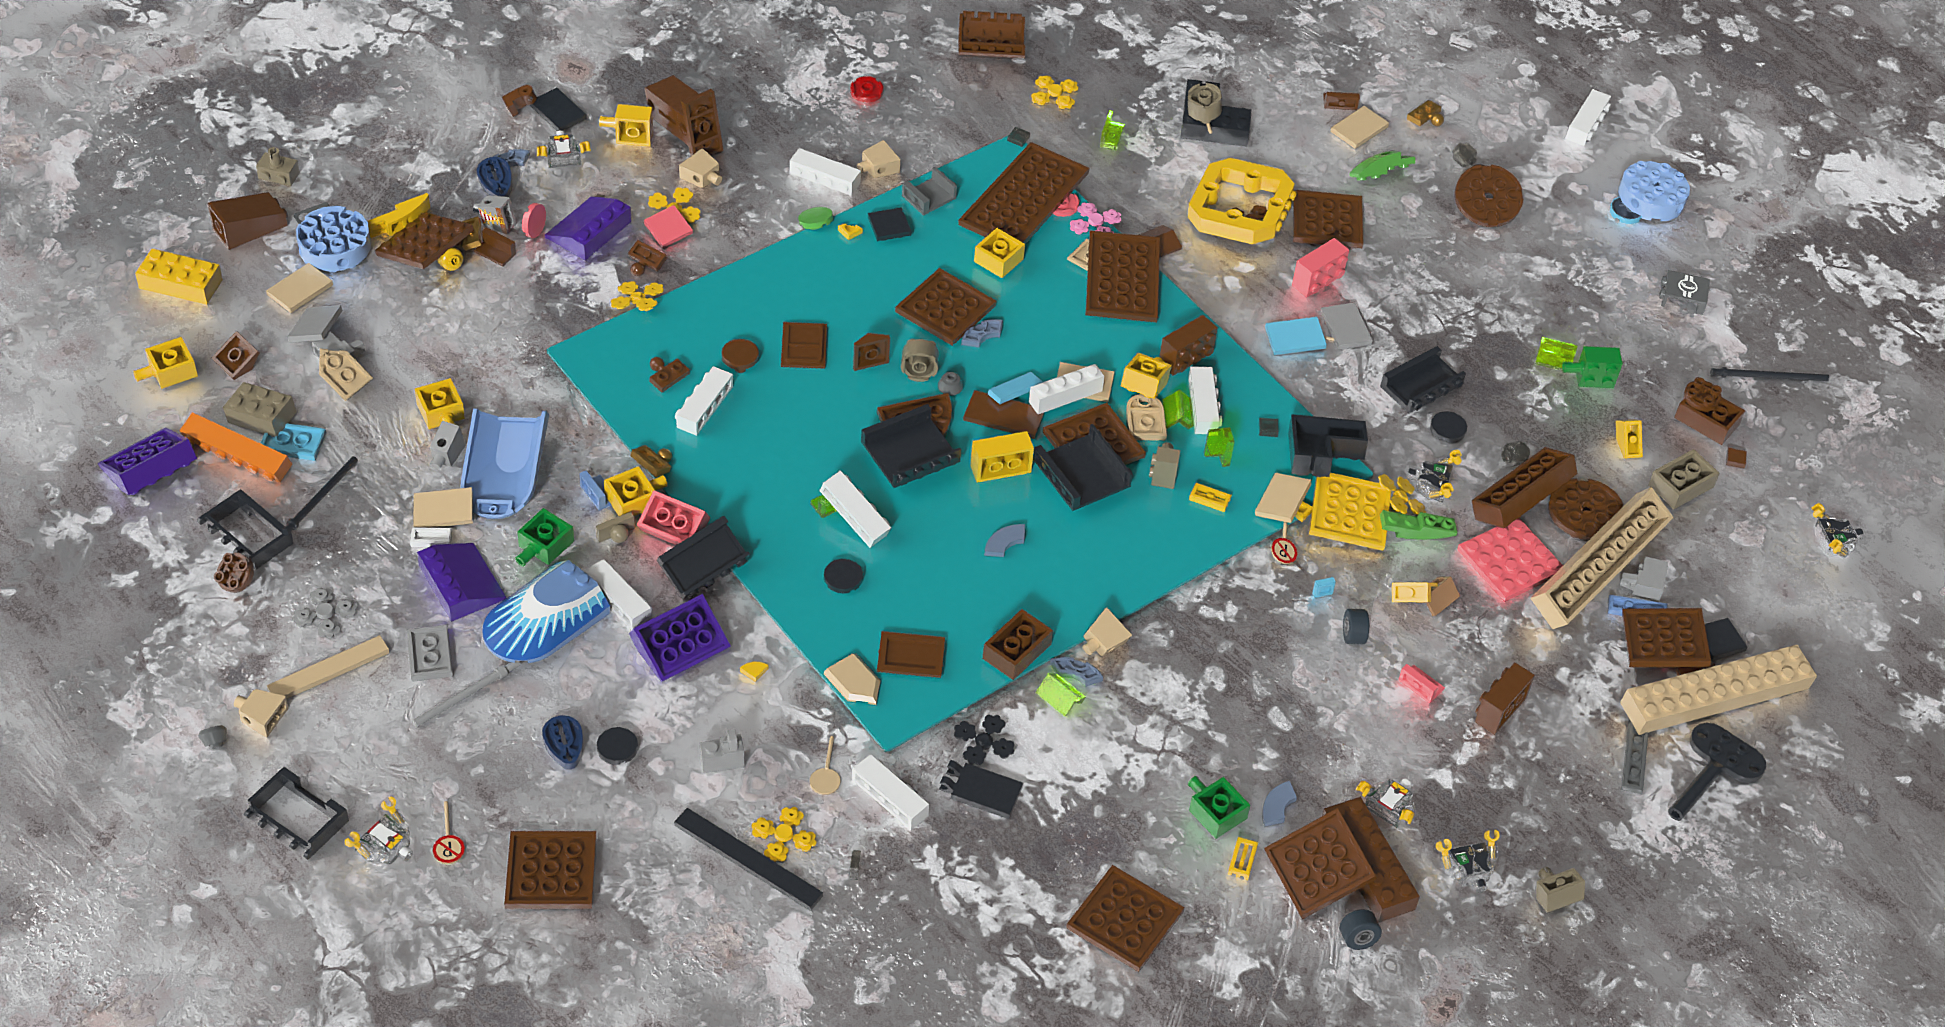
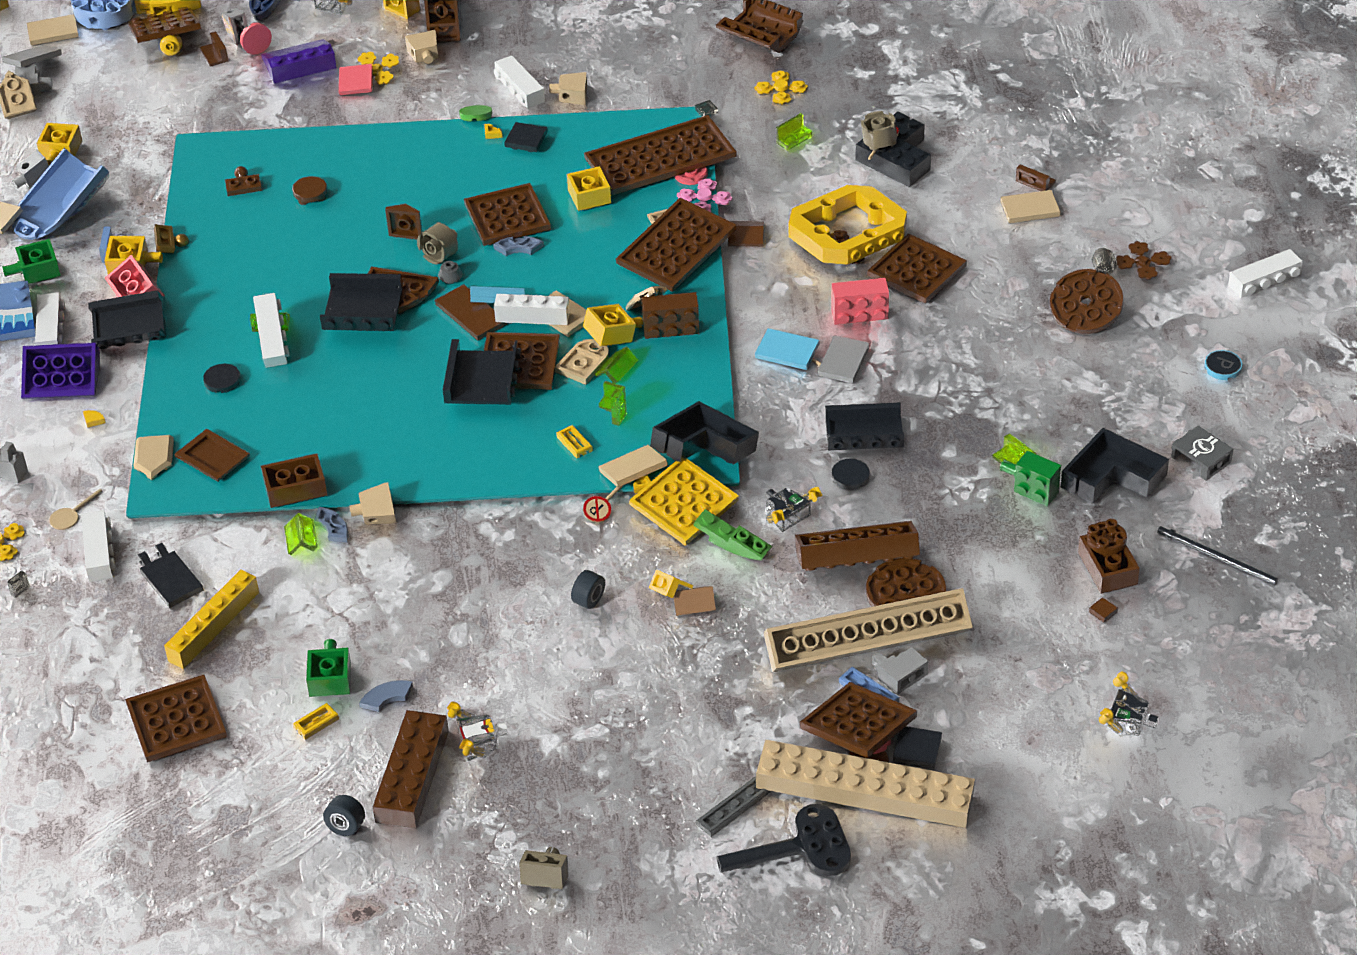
camera: 40 degrees right, 5 degrees down
pearl gold plate [456,216,482,251] -> none
dark tan tile [596,512,635,543] -> none
yellow plant [611,281,664,311] -> none
reddish brown plate [628,240,668,276] -> none
white brick [675,366,733,436] -> none
reddish brown piece [781,322,827,369] -> none
red tile [850,76,884,103] -> none
dark grey panel [902,167,957,216] -> none
black plant [954,715,1015,765] -> none
yellow brick [970,431,1034,483] -> none
sand blue tile [984,524,1025,557] -> none
dark tan brick [1149,443,1180,489] -> none
white brick [1188,367,1222,434] -> none
clear smoke tile [1259,418,1278,437] -> none
reddish brown plate [1264,808,1377,920] -> none
medium azure tile [1312,577,1336,598] -> none
bright green slope [1349,151,1415,180] -> none
yellow plant [1378,474,1426,515] -> none
coral panel [1399,664,1445,703] -> none
pearl gold plate [1407,100,1444,126] -> none
torso [1436,830,1499,893] -> none
coral plate [1457,518,1563,602] -> none
reddish brown brick [1475,662,1535,735] -> none
clear smoke head [1501,441,1530,466] -> none
yellow slope [1616,419,1643,458] -> none
light blue brick [1618,161,1690,221] -> none
dark tan brick [1648,449,1720,510] -> none
none -> yellow brick [164,569,259,669]
none -> tan tile [626,286,667,311]
none -> black piece [1060,428,1169,503]
none -> reddish brown plant [1114,241,1172,280]

